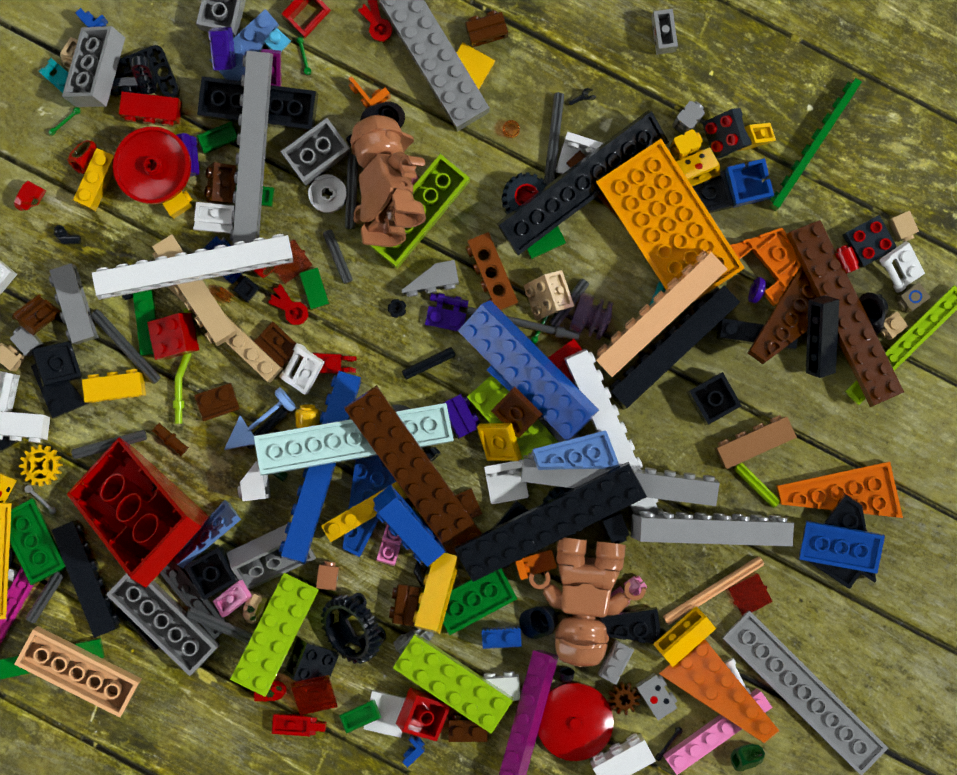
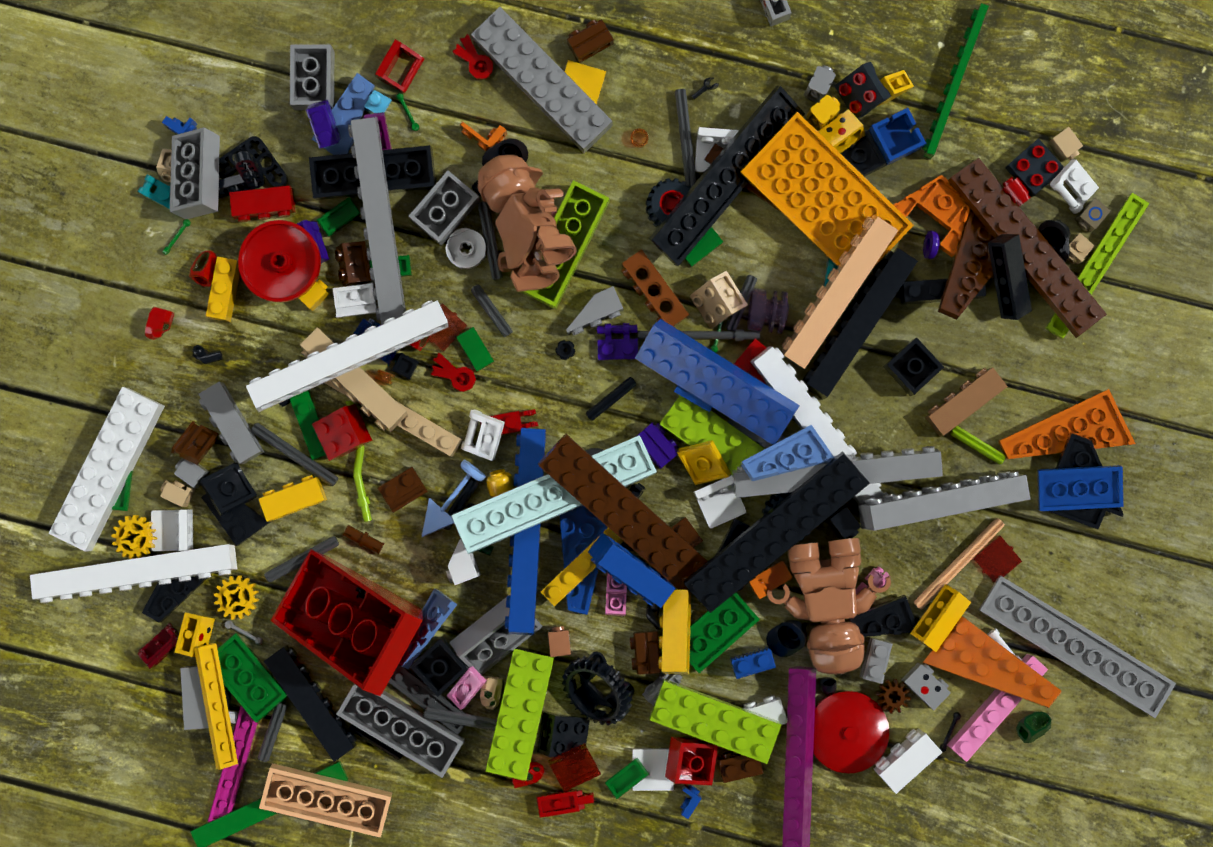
camera: 10 degrees left, 0 degrees up
reddish brown plate [254,321,296,368] -> none
reddish brown plate [491,387,542,438] -> none

